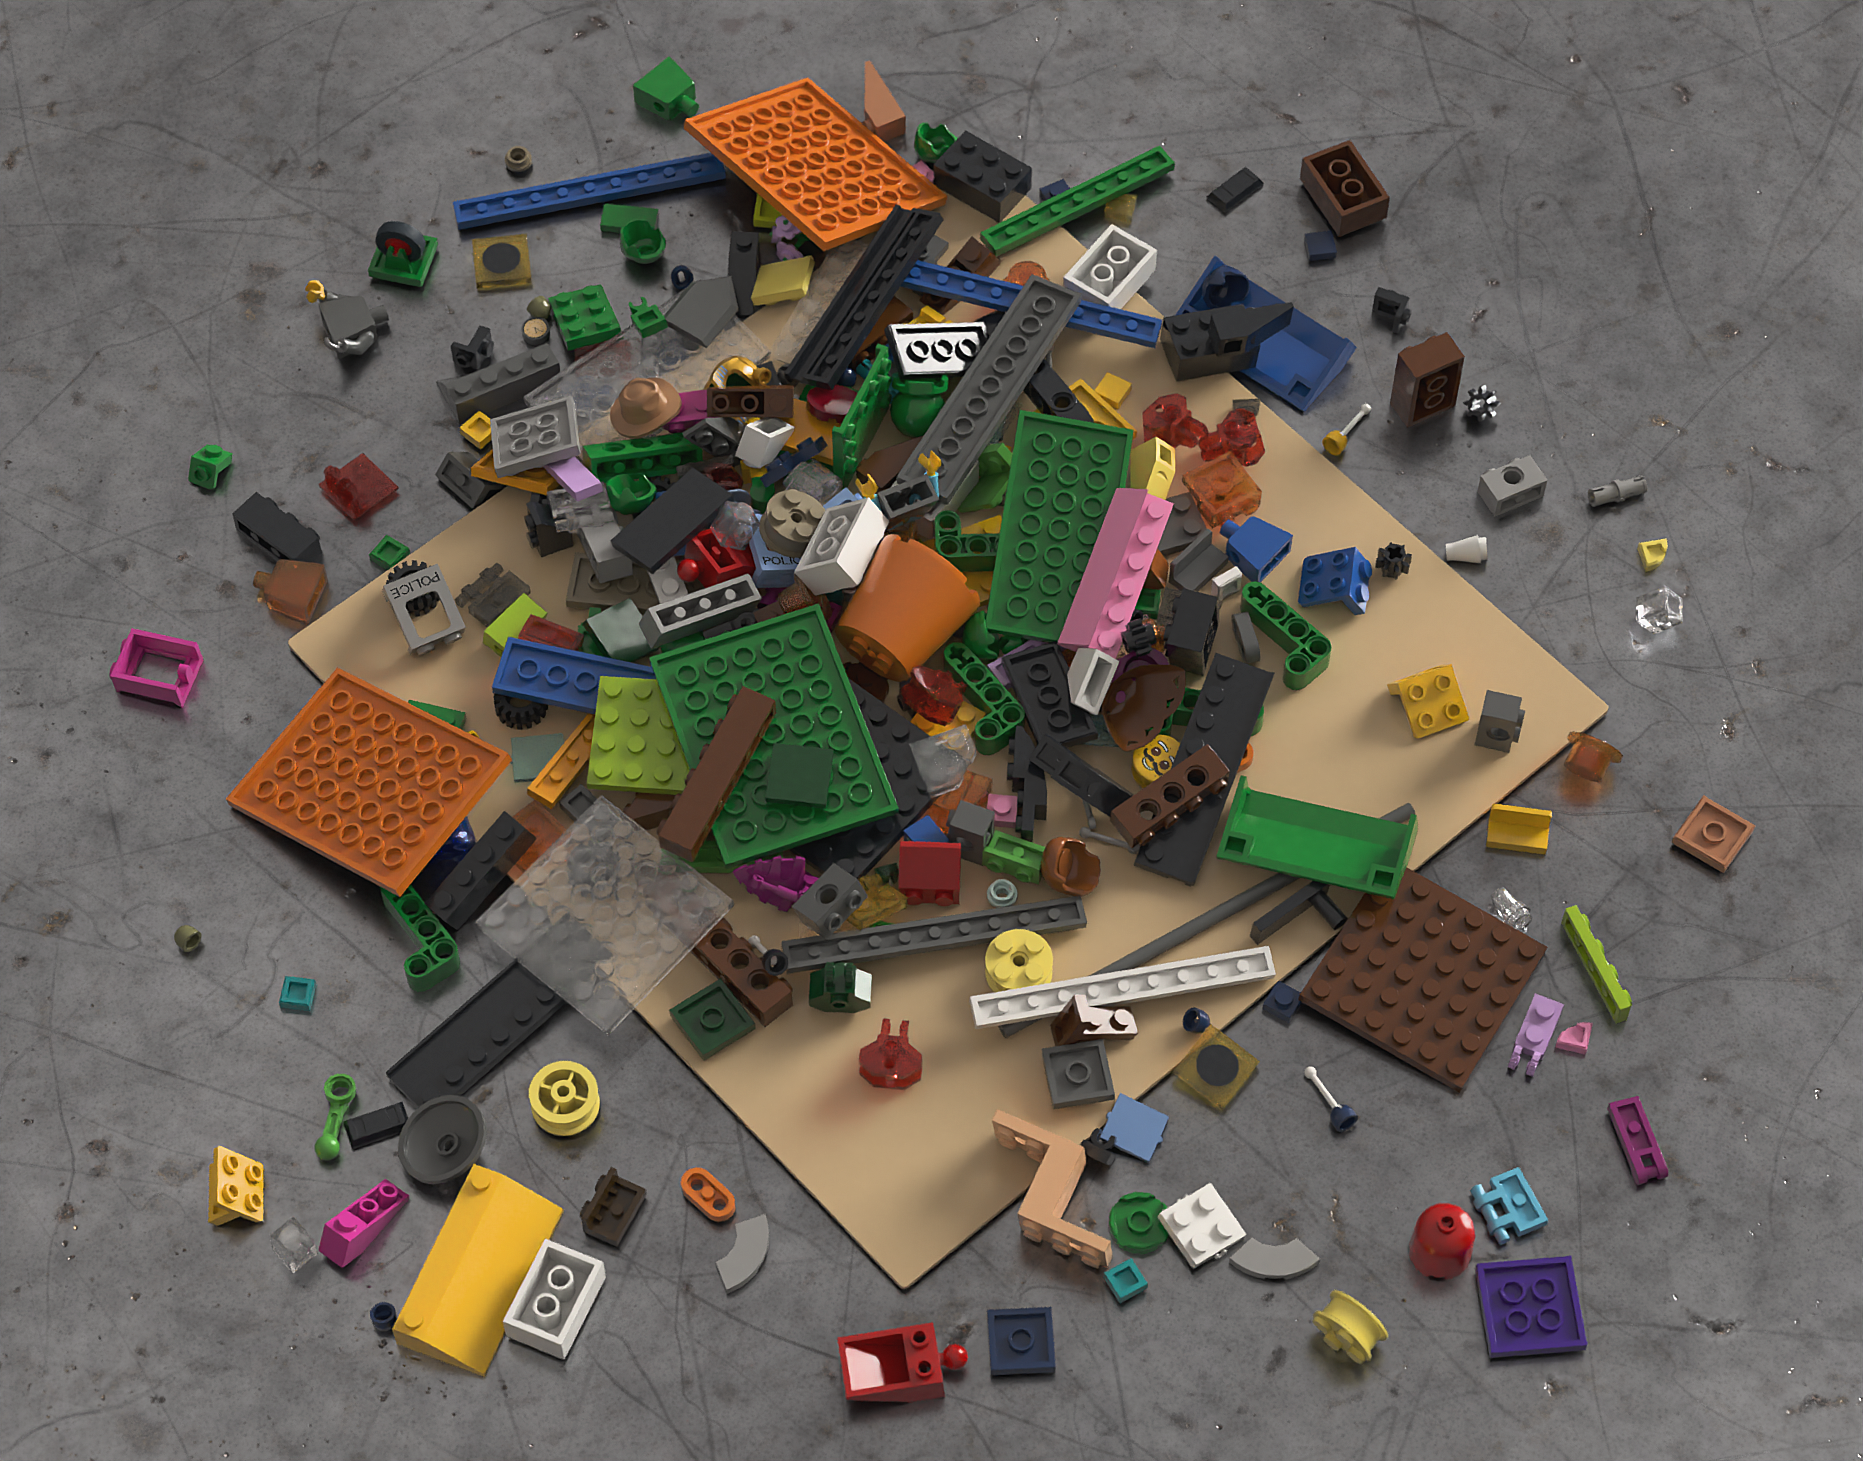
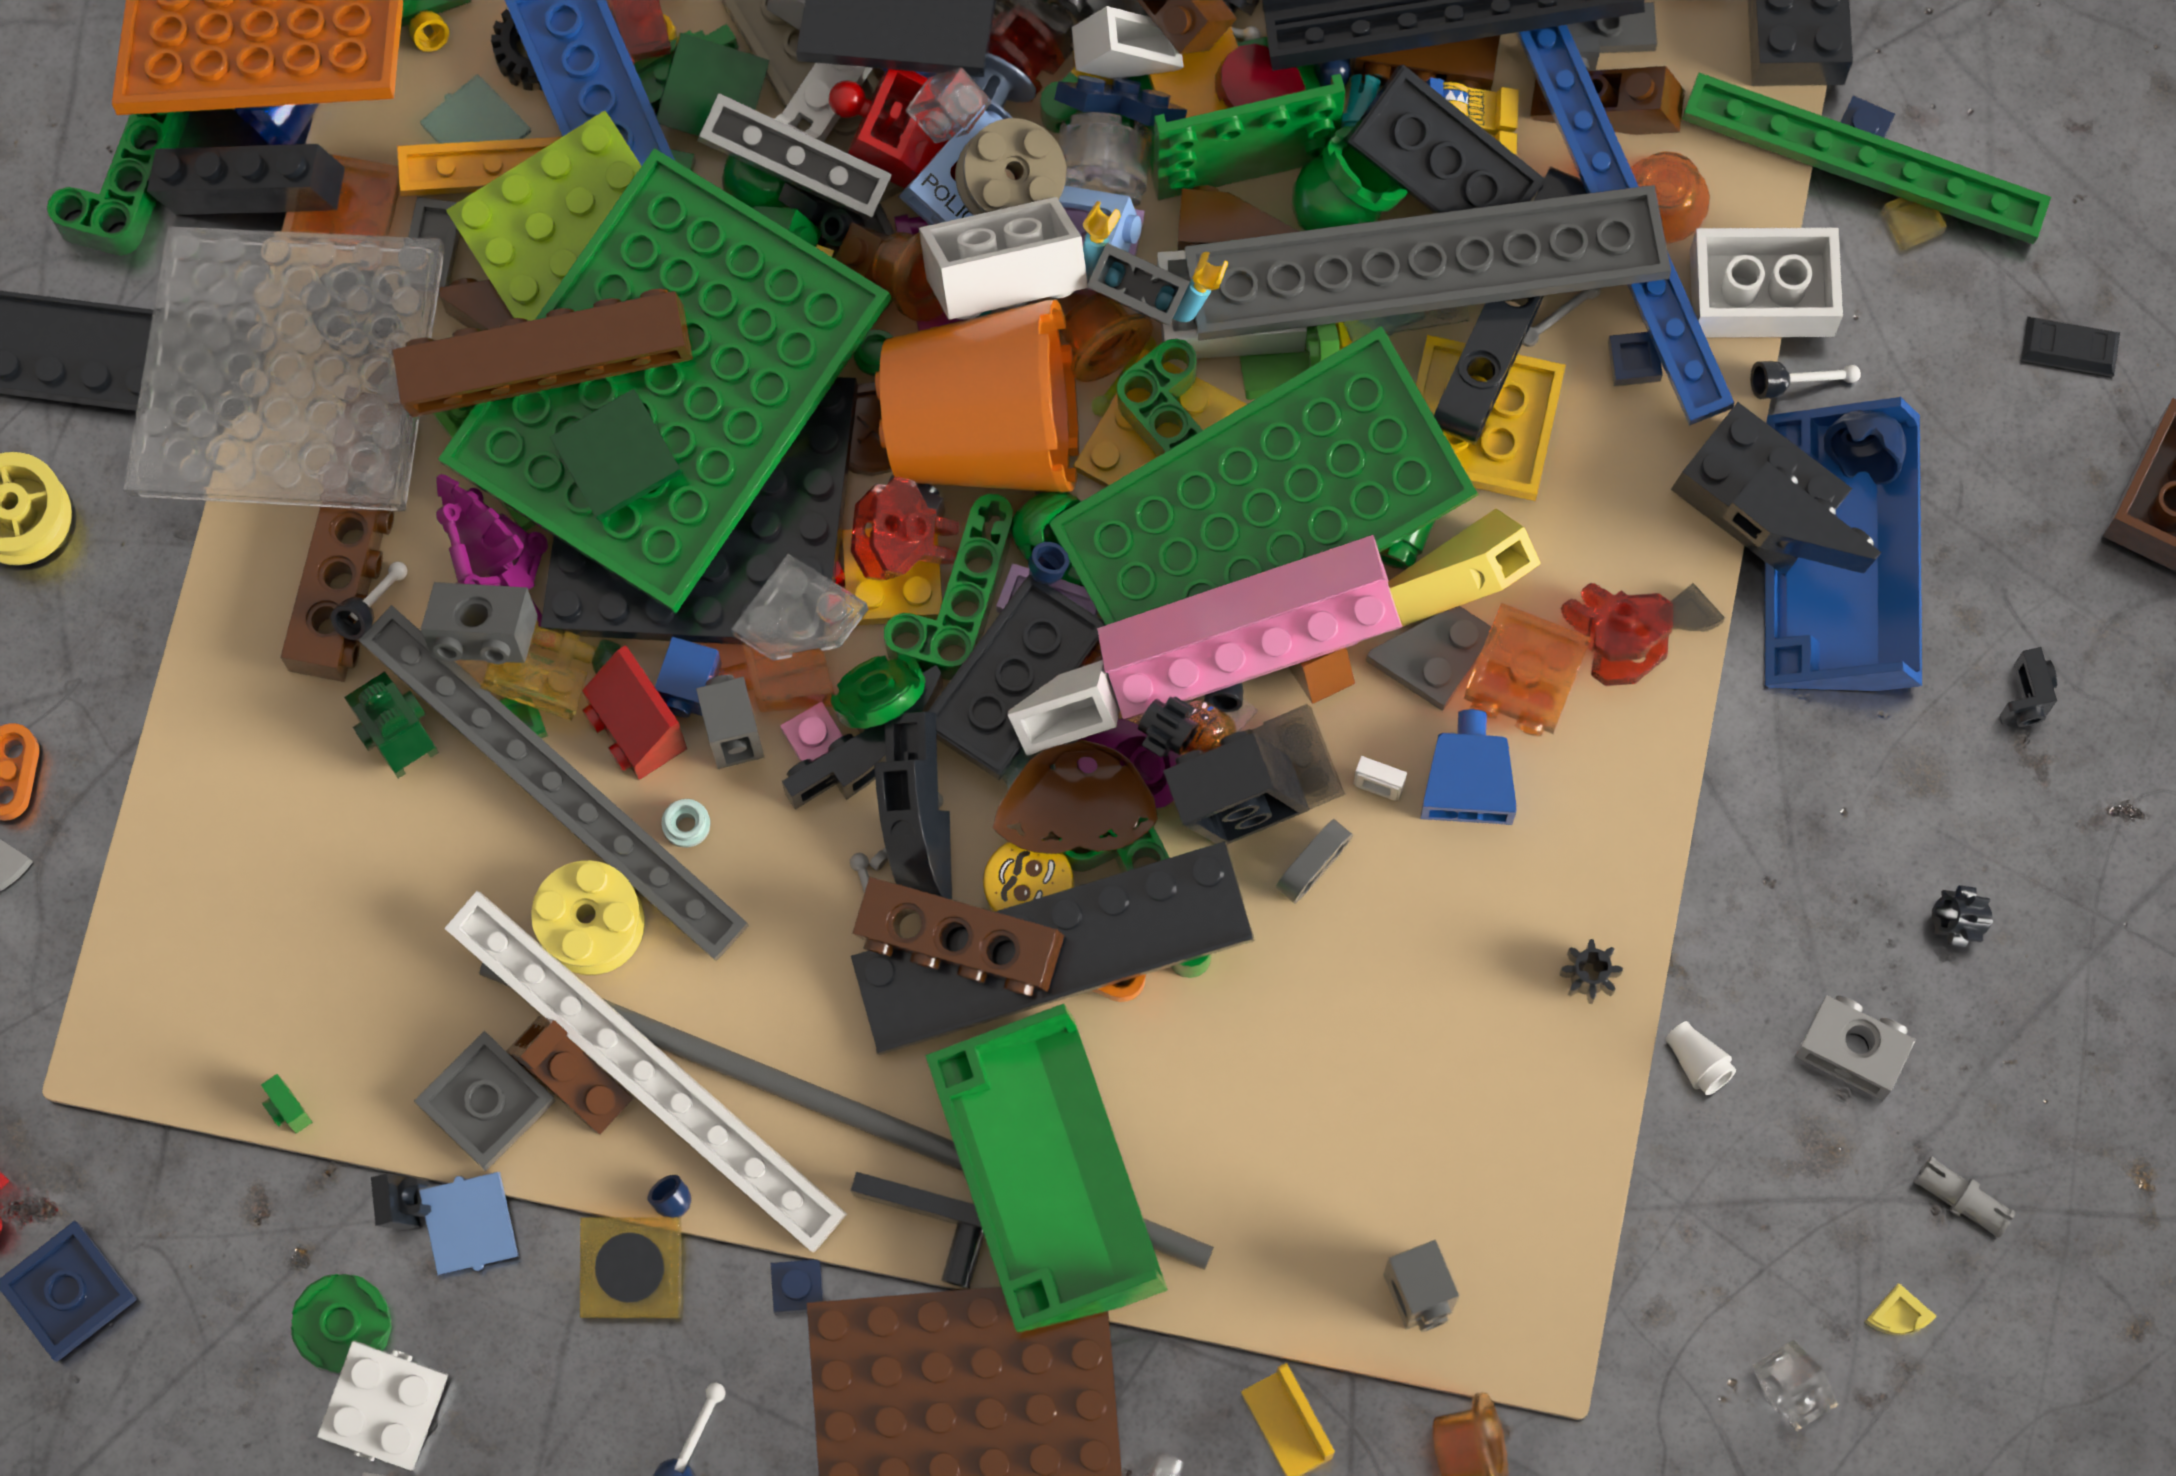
camera: 55 degrees right, 15 degrees up
dark green plate [669,978,755,1061] -> none
clear red hinge [859,1018,922,1090] -> none
bright green bracket [982,830,1045,885] -> none
light nougat bracket [992,1109,1113,1268] -> none
dark orange piece [1041,837,1101,897] -> none
yellow tile [1094,372,1132,410] -> none
teal plate [1104,1258,1148,1303] -> none
green tile [1135,588,1161,620] -> none
clear red hinge [1142,393,1209,449] -> none
dark grey panel [1169,529,1229,592] -> none
green beam [1240,581,1332,690] -> none
blue bracket [1298,547,1372,615] -> none
dark blue tile [1304,230,1337,261] -> none
yellow hinge [1322,404,1371,455] -> none
yellow bracket [1387,664,1469,738] -> none
reddish brown brick [1390,332,1465,428] -> none
none -> green plate [261,1074,313,1134]
none -> green tile [830,654,926,729]
none -> dark blue hinge [1028,542,1069,585]
none -> dark blue plate [1608,332,1663,386]
none -> black hinge [1750,361,1861,399]

